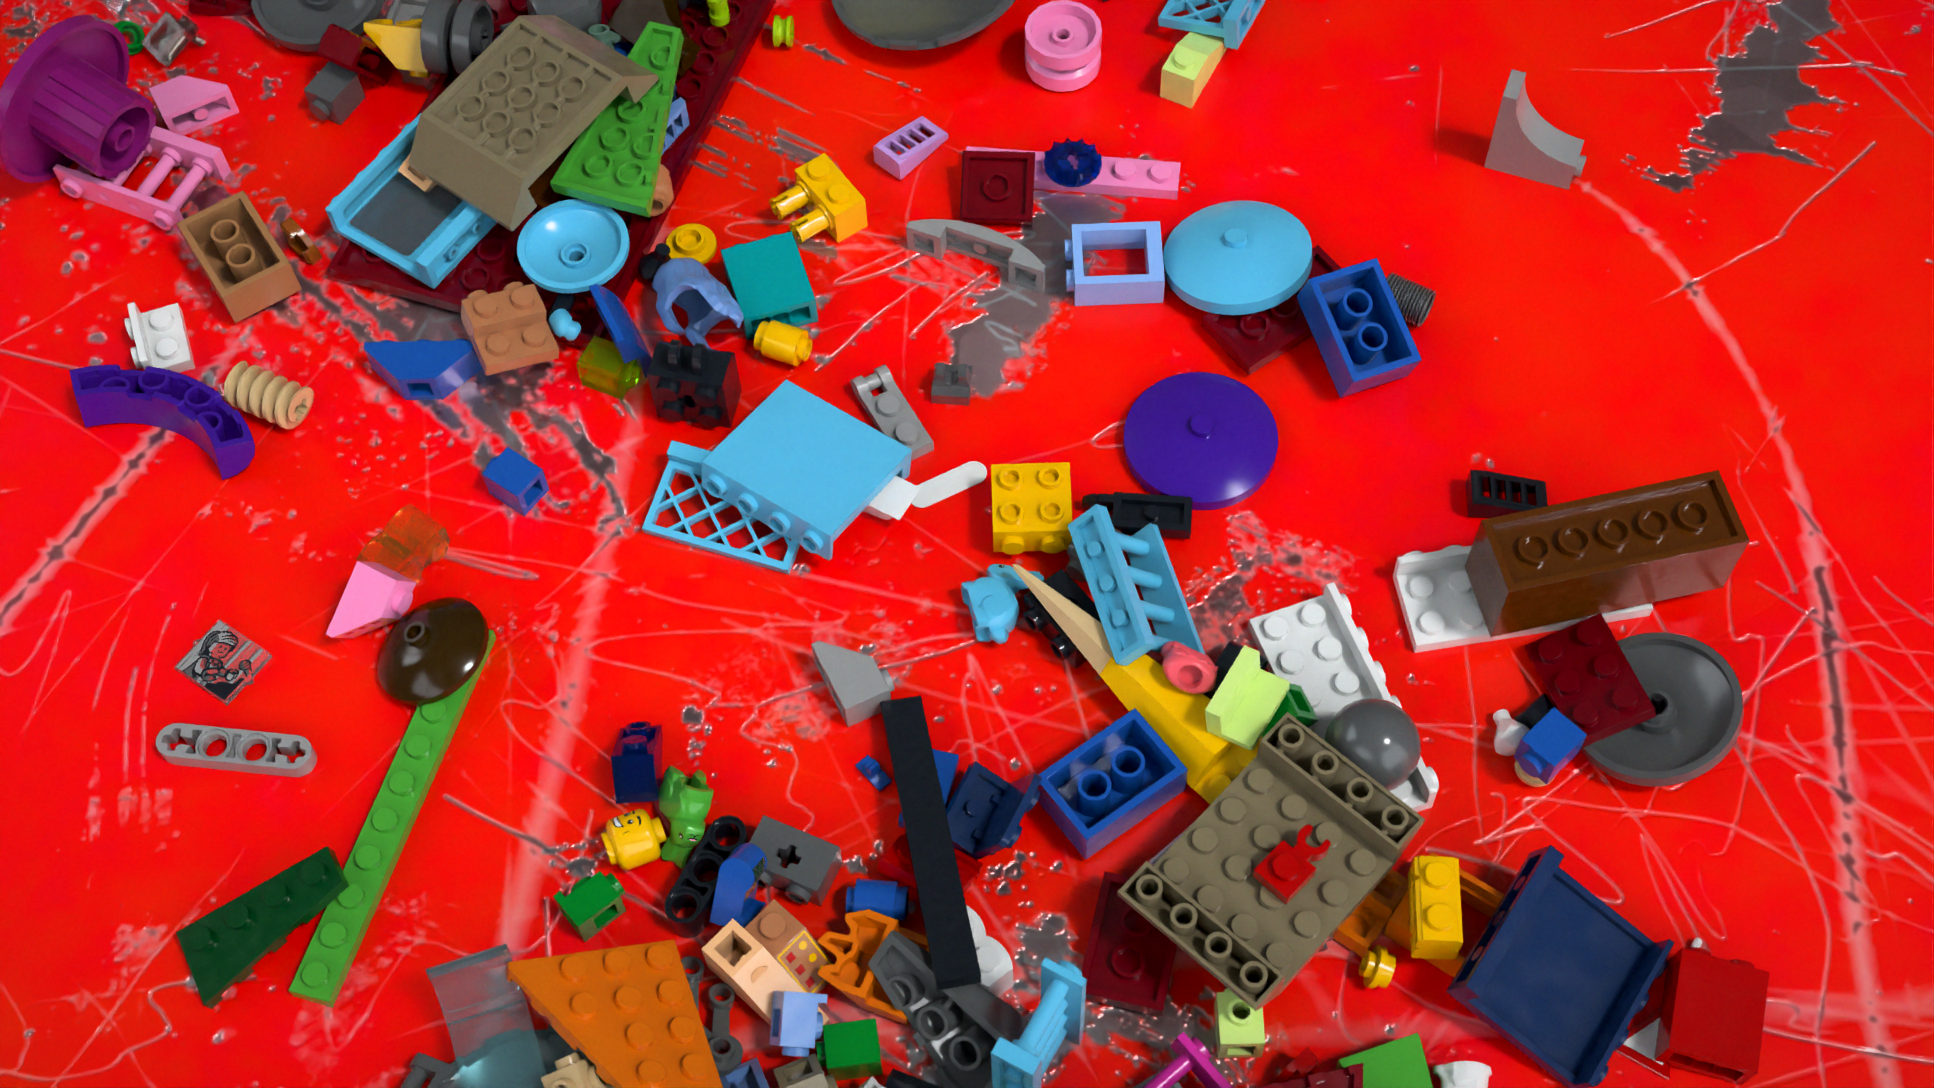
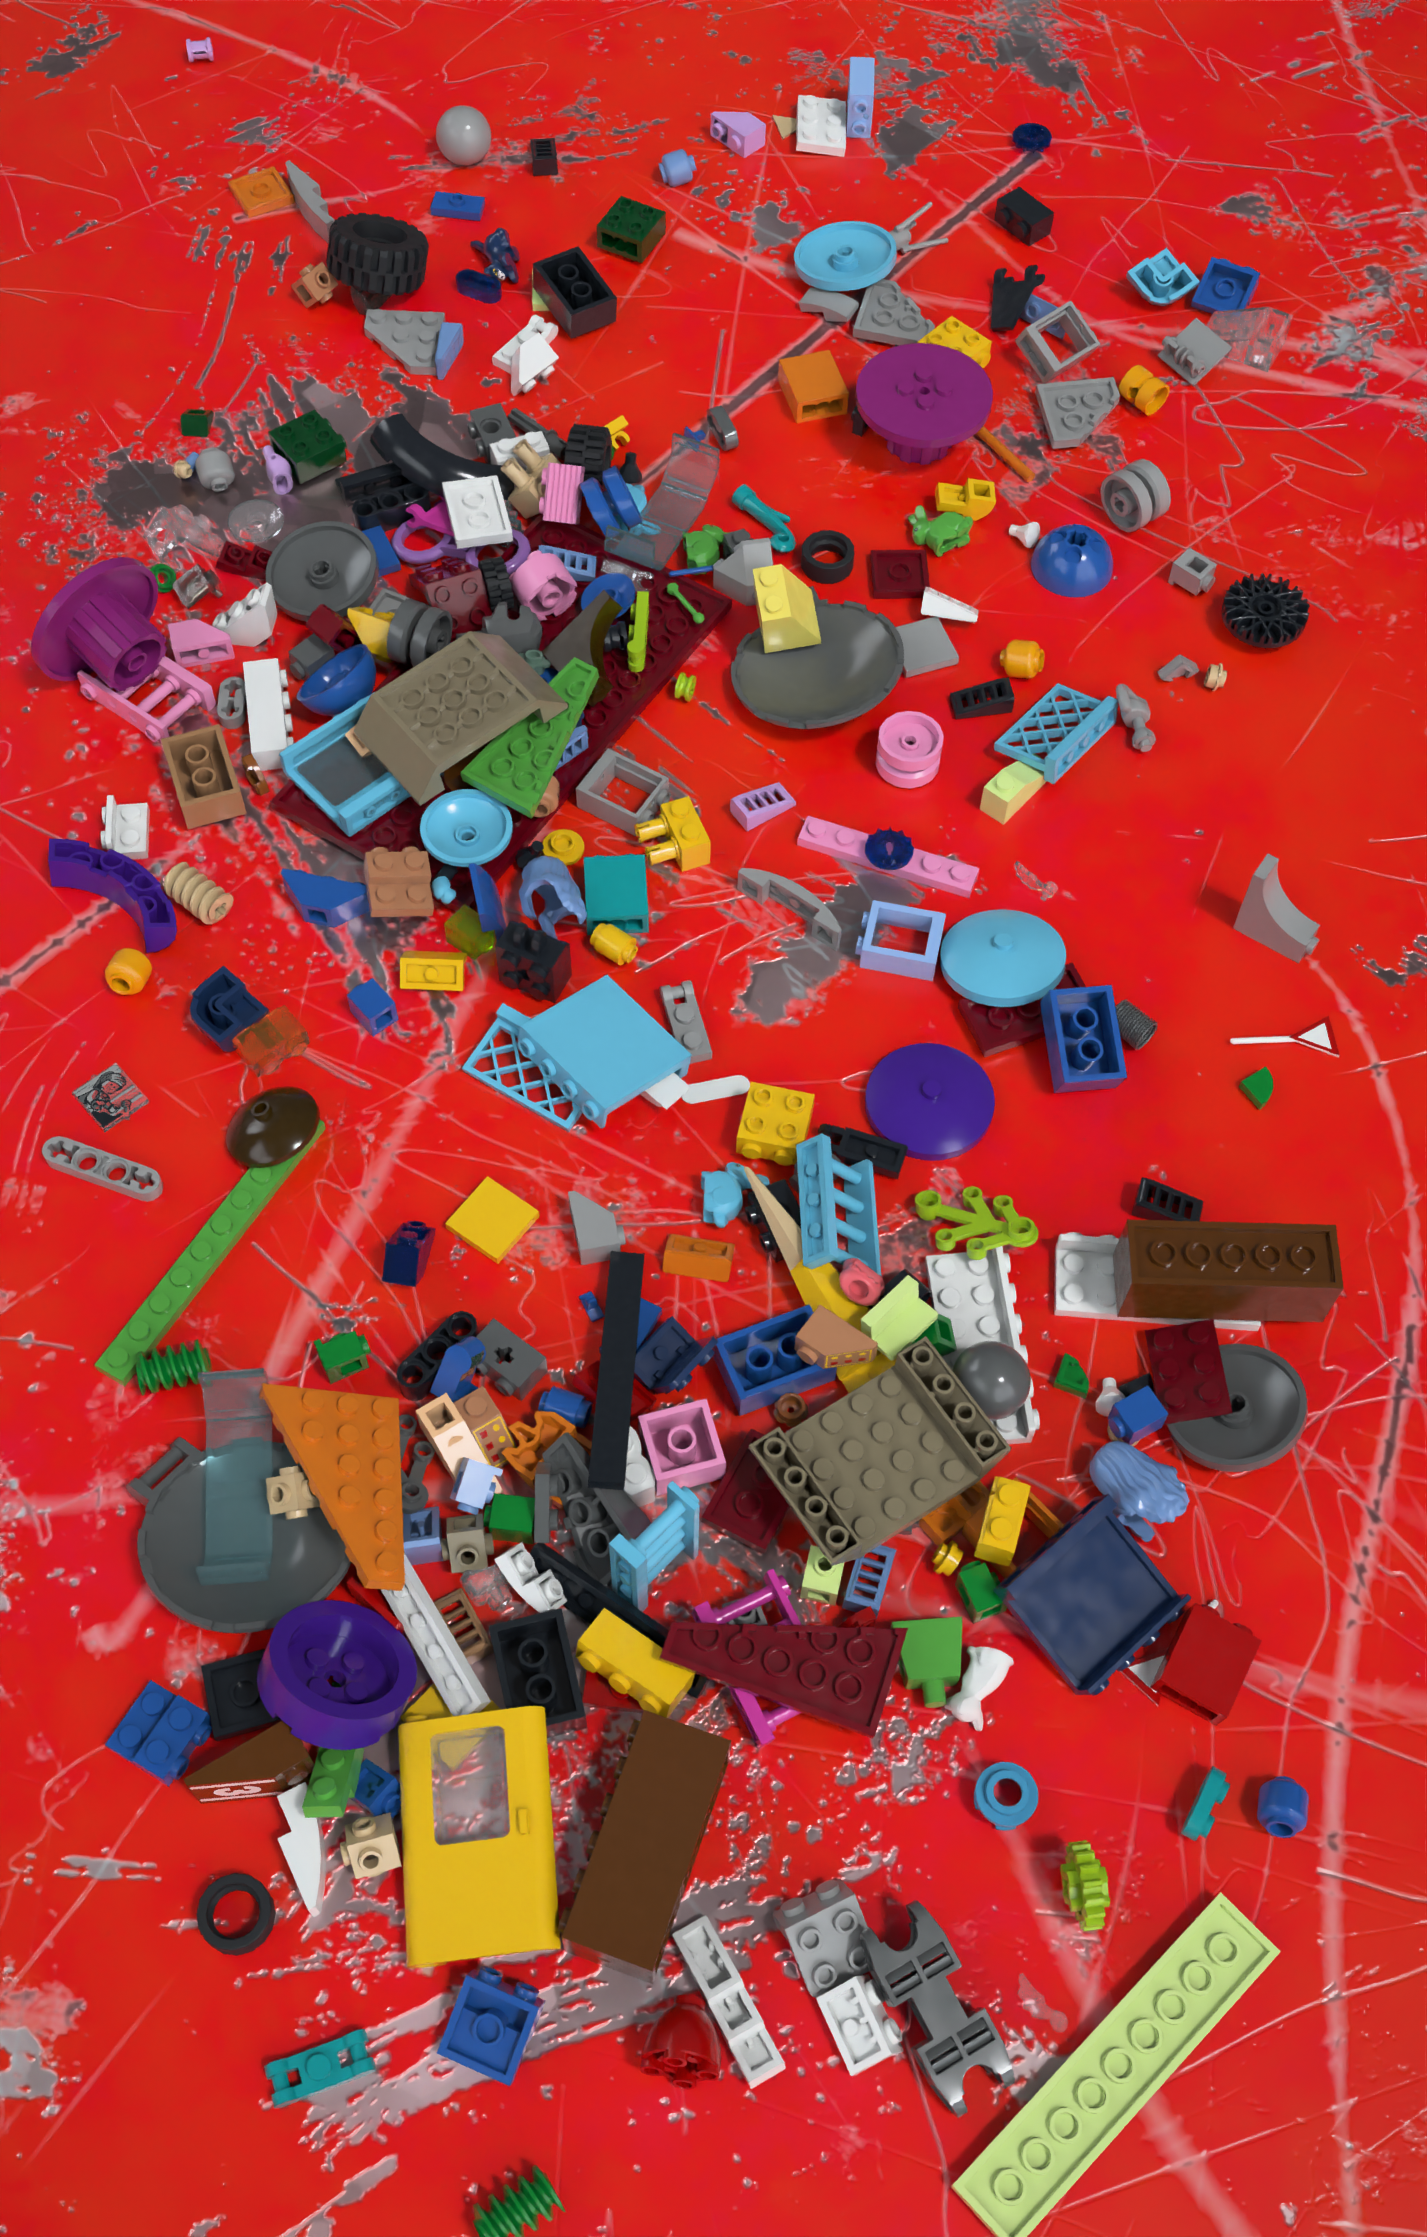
camera: 10 degrees right, 0 degrees up
dark green wing [176,846,349,1009] -> none
bright pink slope [326,561,417,638] -> none
yellow head [601,809,667,870] -> none
bright green animal [658,766,714,868] -> none
flat silver tile [931,363,973,406] -> none
dark red tile [960,151,1036,226] -> none
red plate [1252,824,1331,905] -> none
none -> light orange head [105,948,152,995]
none -> green piece [136,1339,213,1395]
none -> dark blue brick [190,966,270,1052]
none -> white slope [212,582,278,647]
none -> light grey beam [217,677,247,729]
none -> white brick [243,658,295,771]
none -> blue piece [297,644,376,717]
none -> yellow panel [400,951,467,991]
none -> yellow tile [445,1176,540,1264]
none -> dark grey plate [534,1462,559,1543]
none -> light grey window [576,748,671,836]
none -> bright pink brick [638,1398,726,1496]
none -> orange slope [663,1234,735,1282]
none -> dark orange plate [774,1393,808,1427]
none -> nougat slope [795,1305,878,1369]
none -> medium blue slope [842,1545,896,1619]
none -> lime plant [915,1186,1038,1260]
none -> green brick [955,1561,1007,1624]
none -> clear piece [1014,861,1058,901]
none -> green tile [1053,1353,1089,1399]
none -> medium blue hair [1089,1441,1190,1542]
none -> white piece [1230,1016,1340,1058]
none -> green tile [1239,1067,1273,1110]

